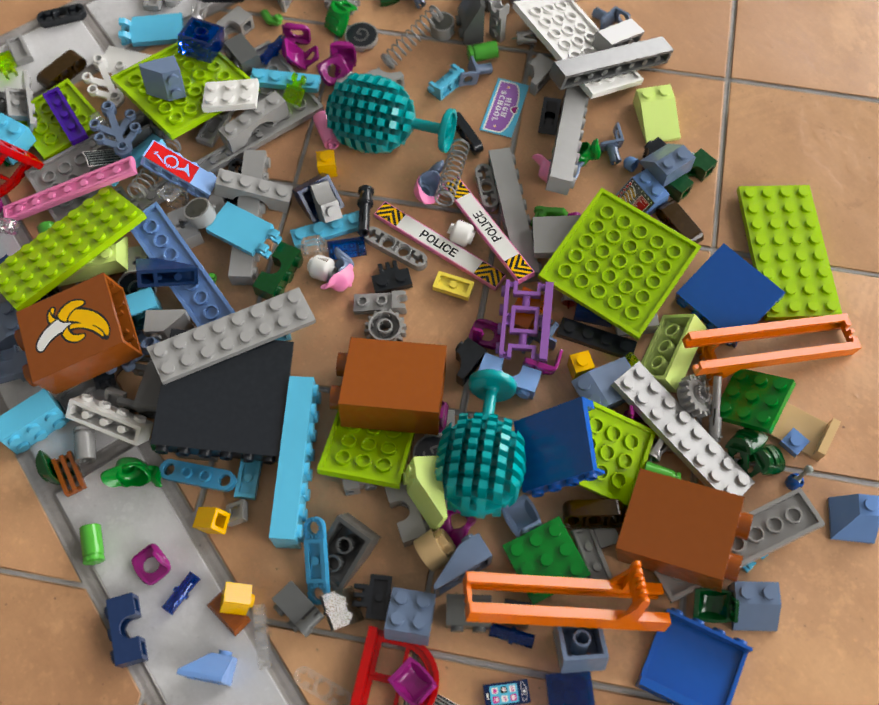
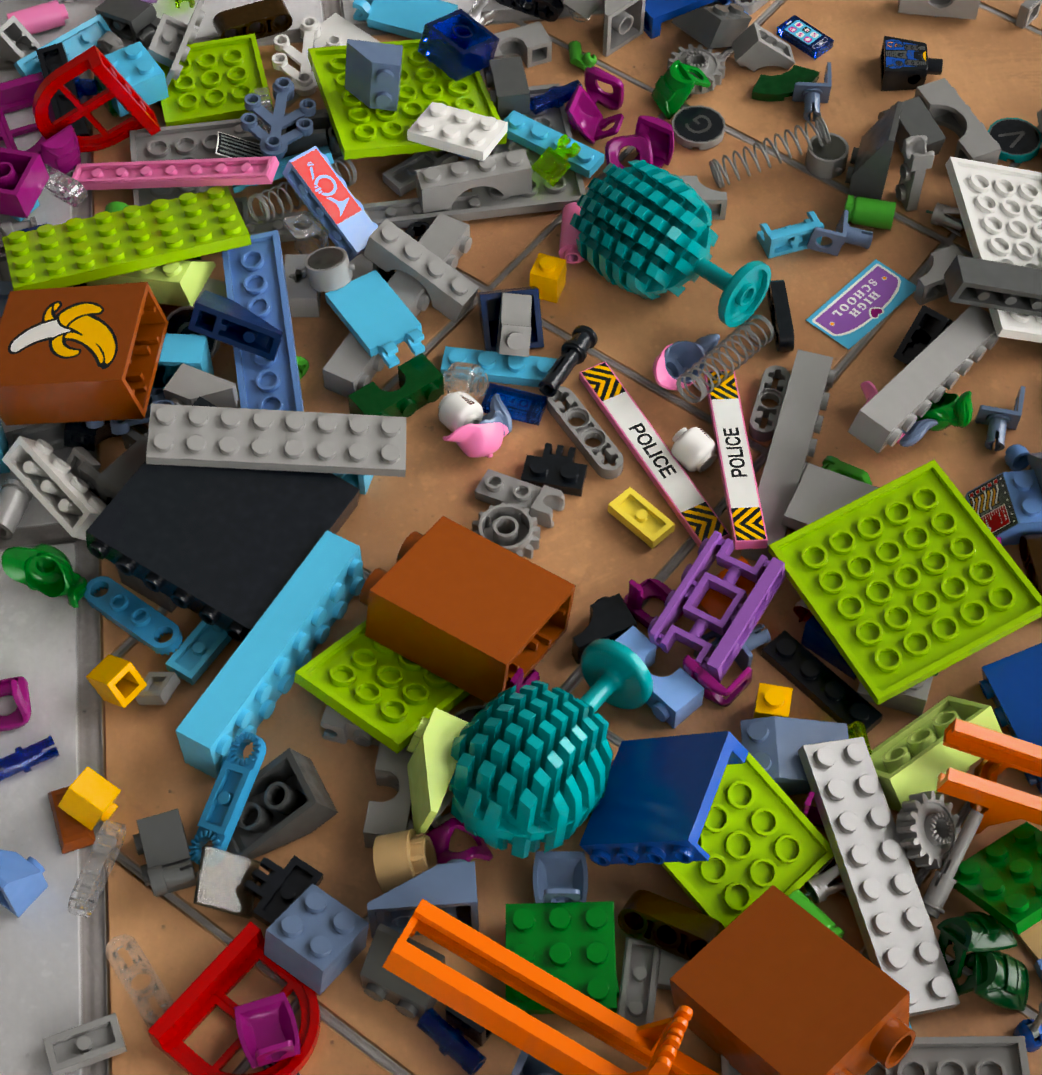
camera: 25 degrees right, 10 degrees down
dark purple plate [42,86,89,146] -> none

